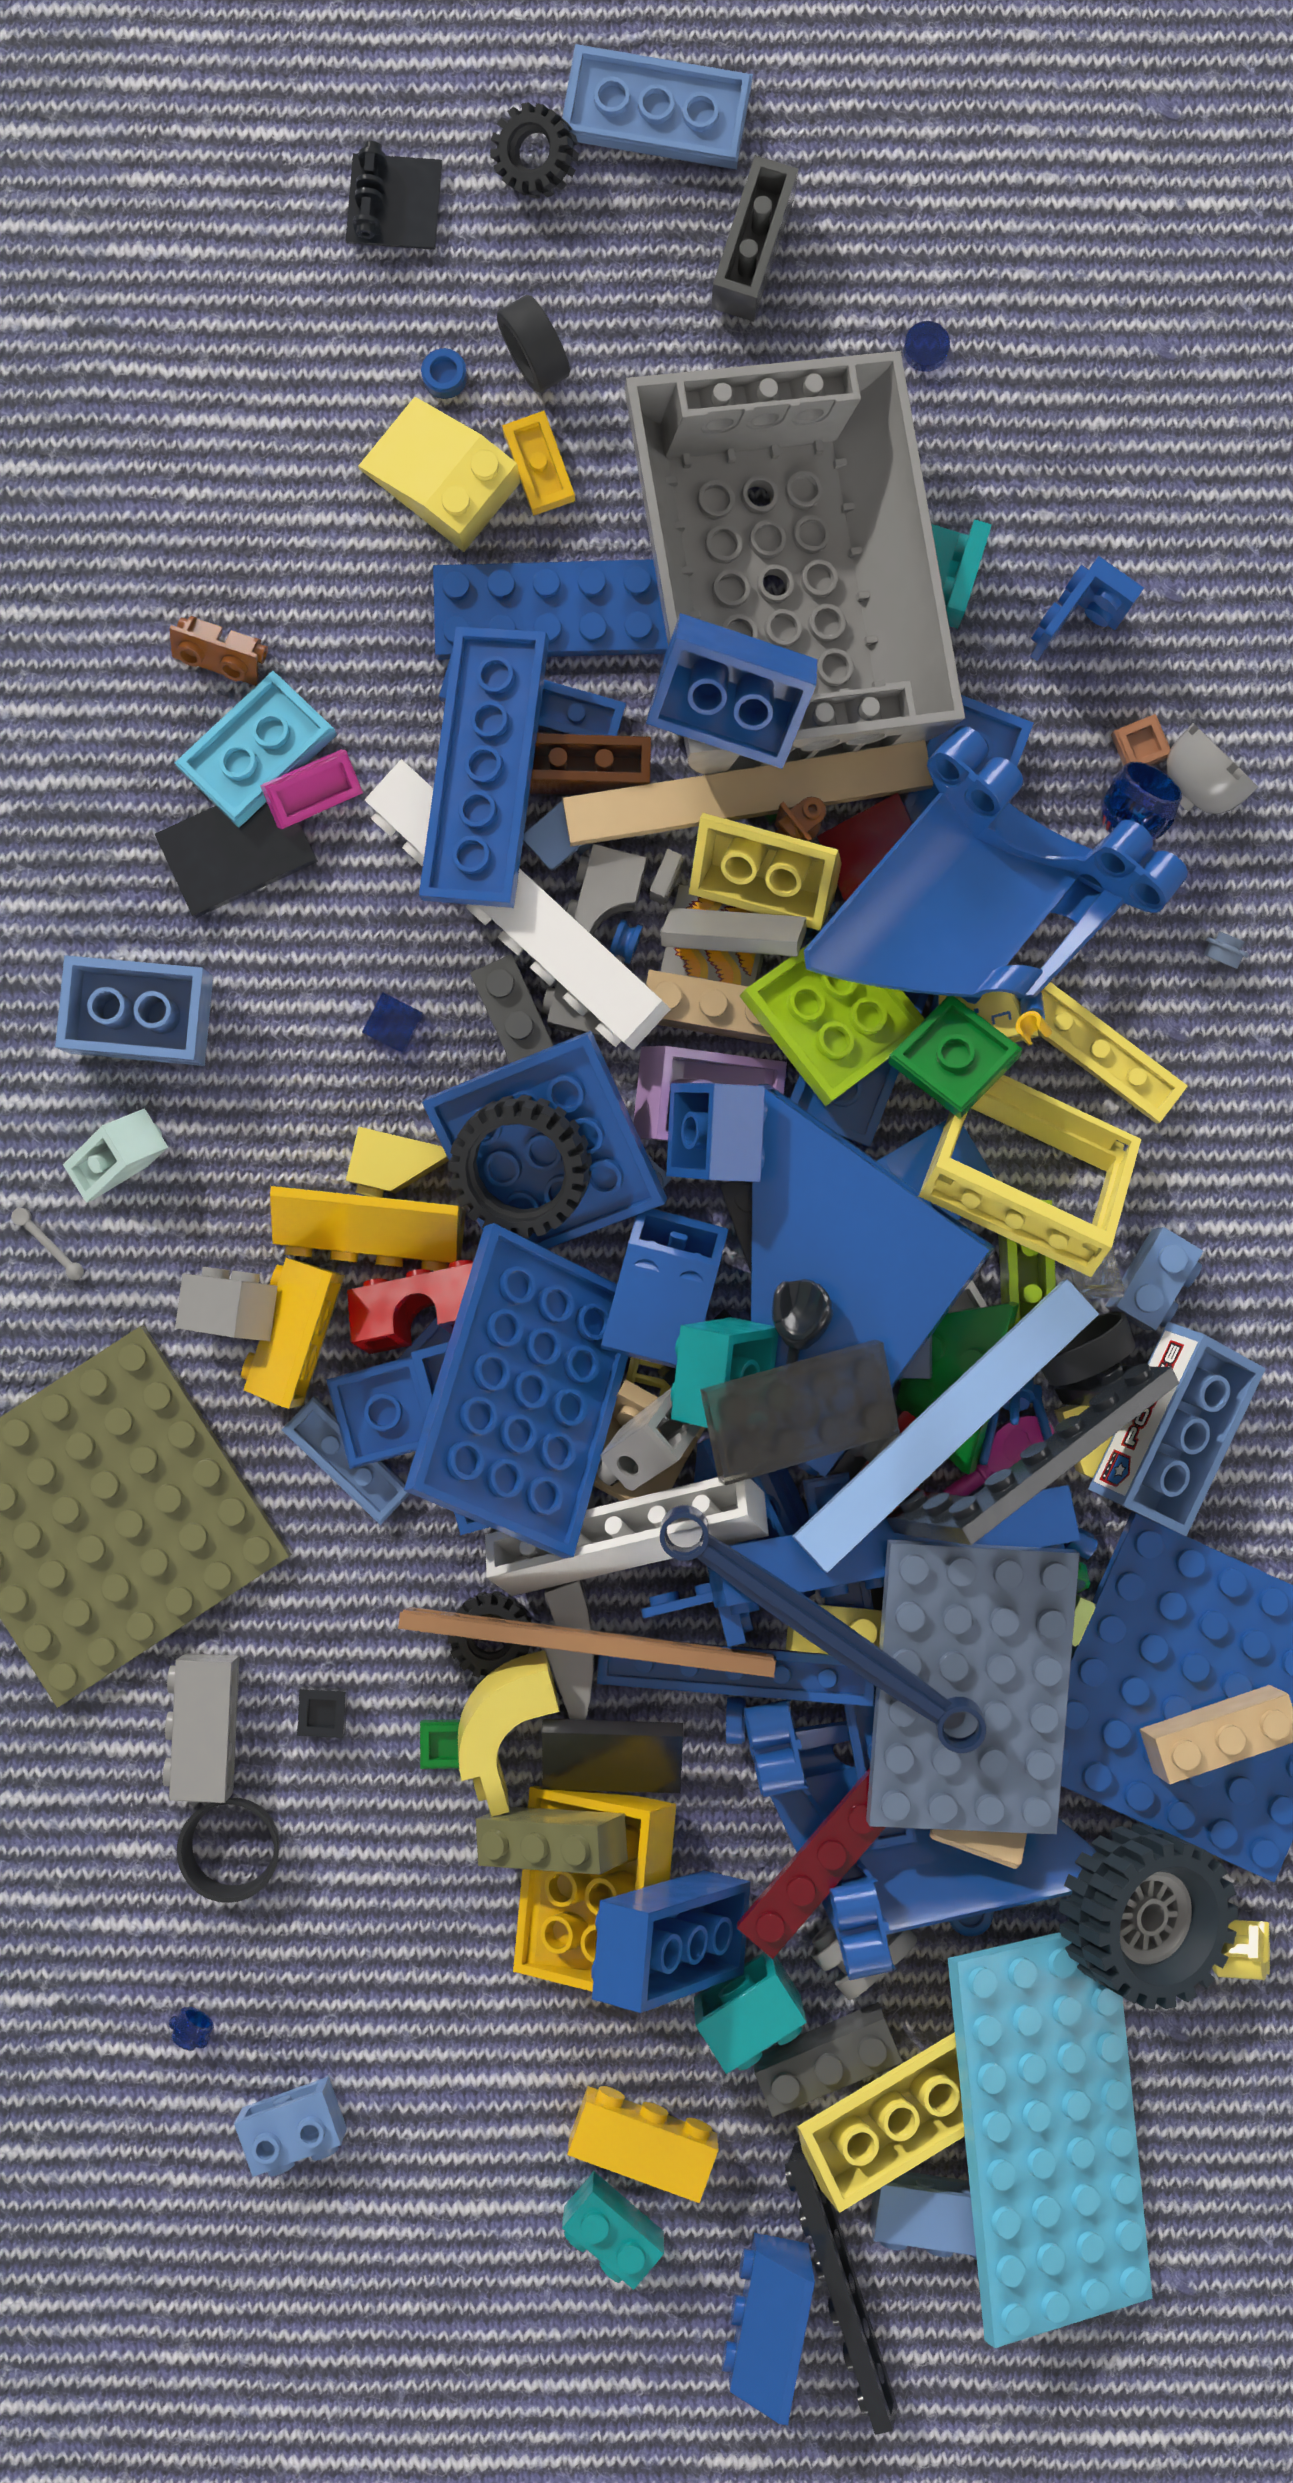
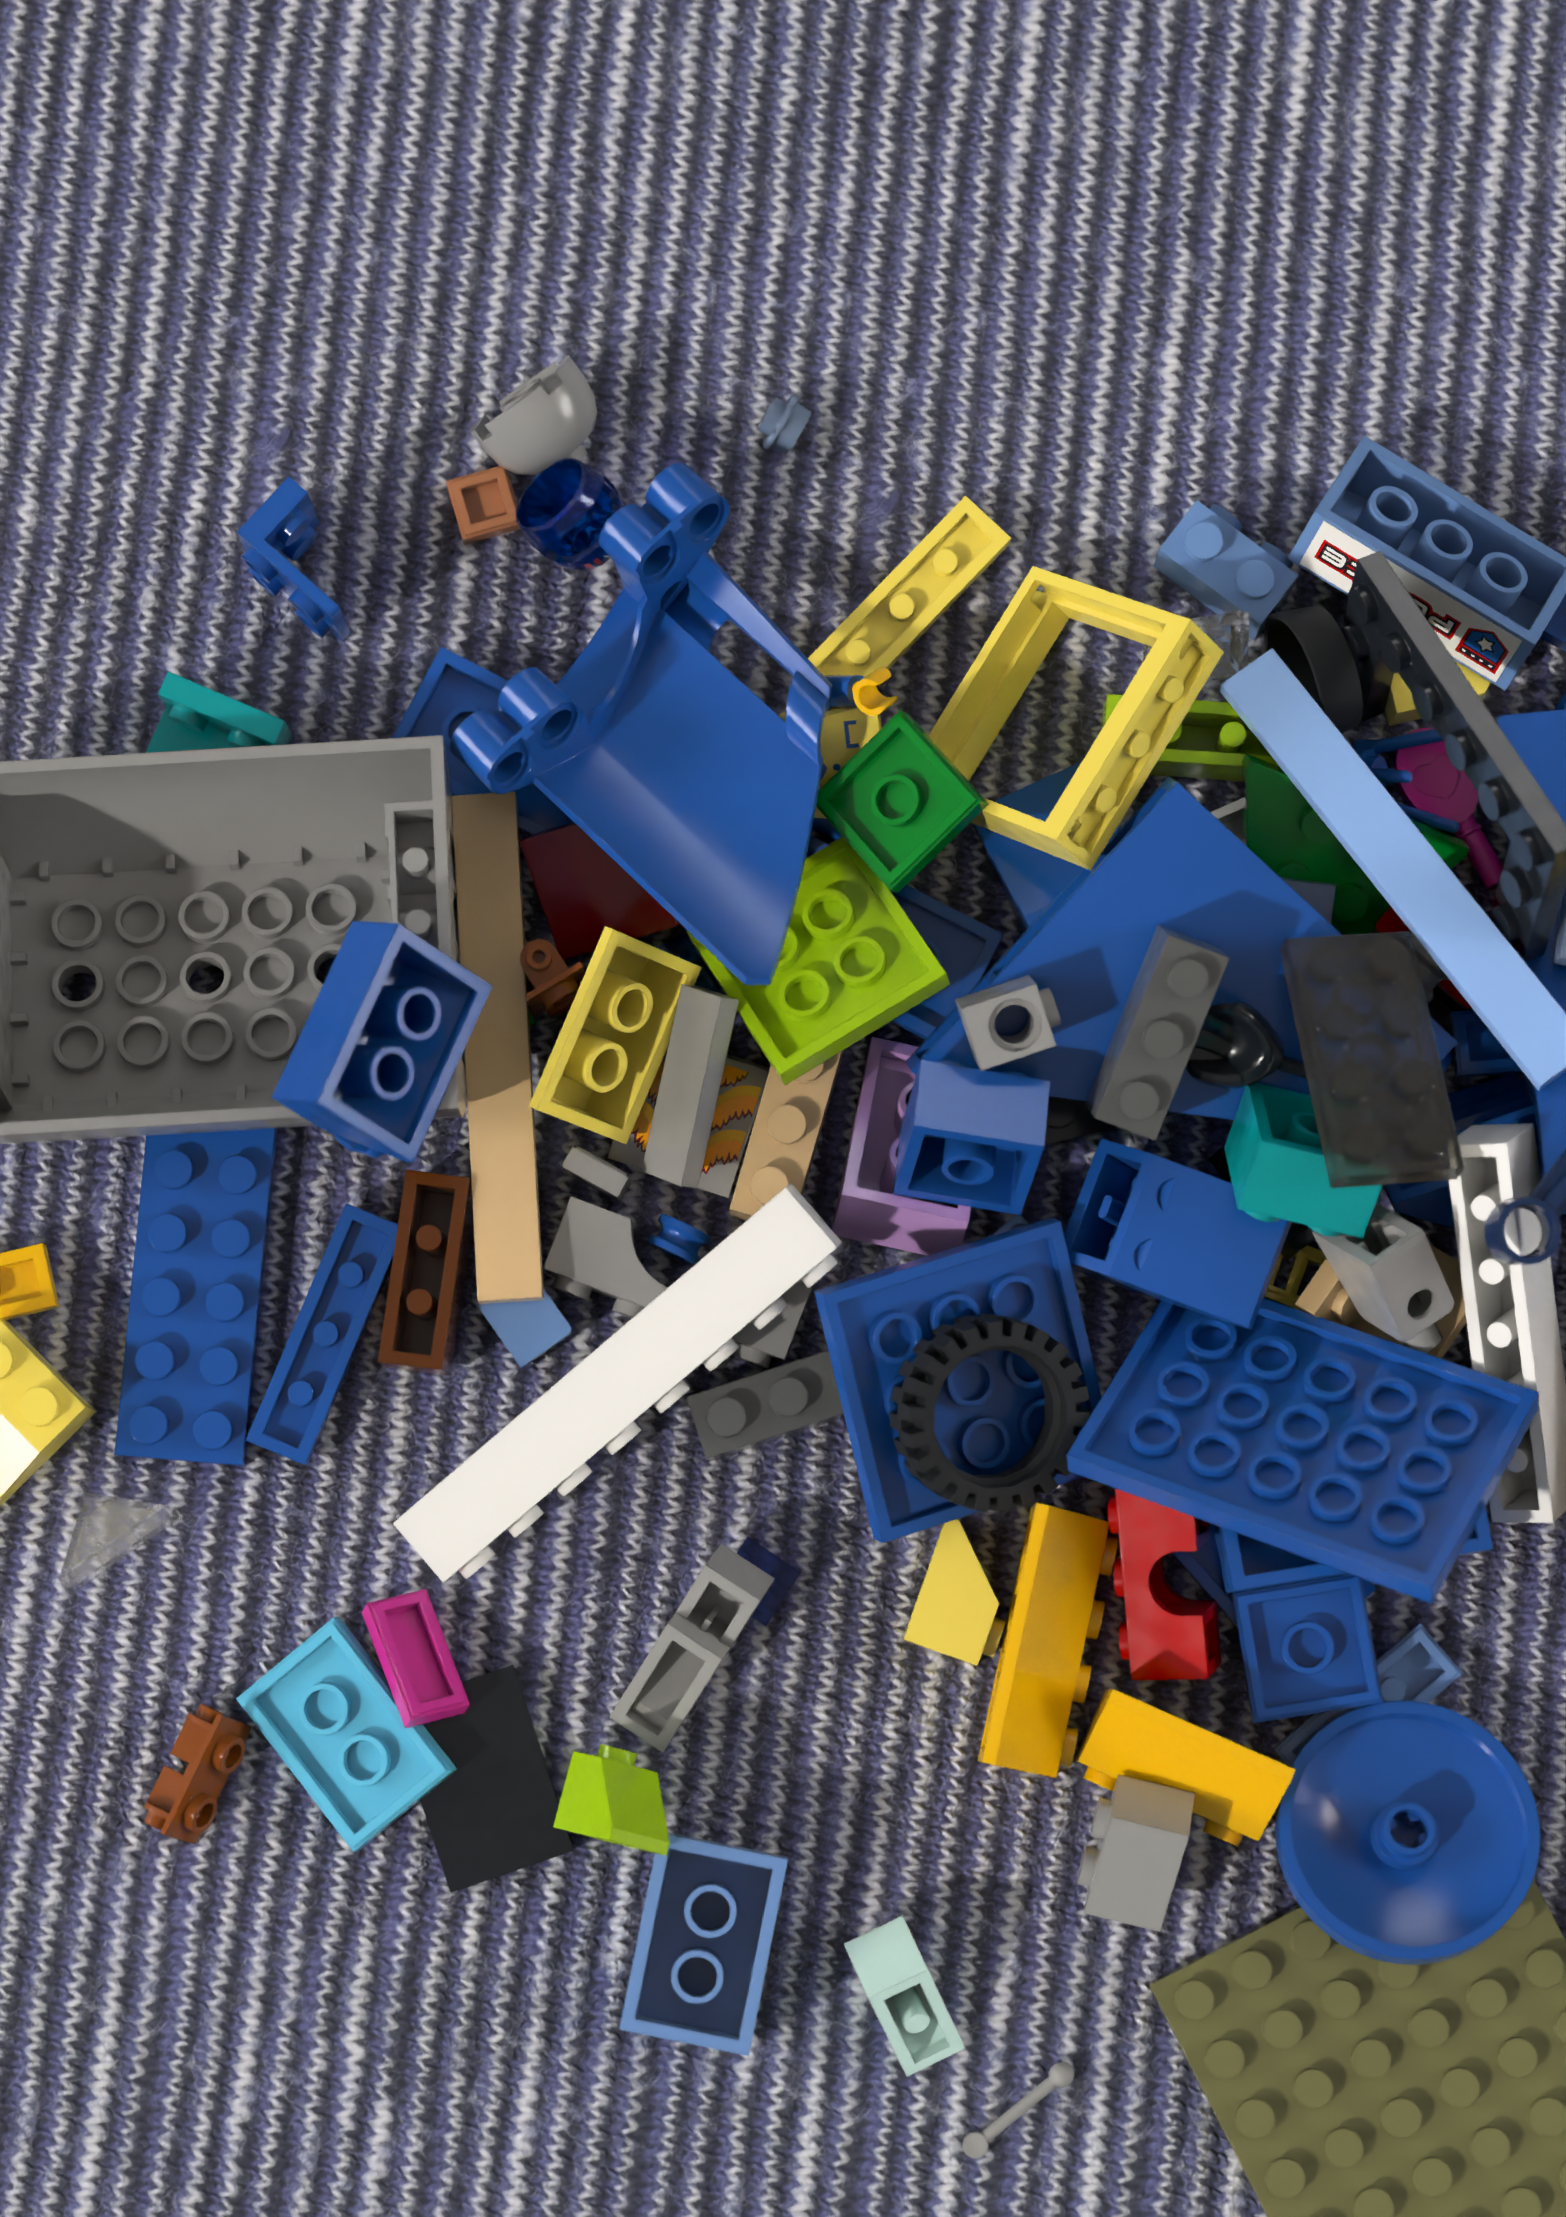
camera: 85 degrees left, 5 degrees down
blue plate [419,627,550,908] -> none
none -> clear slope [59,1492,182,1592]
none -> lime slope [553,1744,670,1856]
none -> light grey slope [609,1544,775,1753]
none -> light grey brick [955,975,1061,1071]
none -> dark grey brick [1085,925,1229,1141]
none -> blue dish [1275,1701,1540,1965]

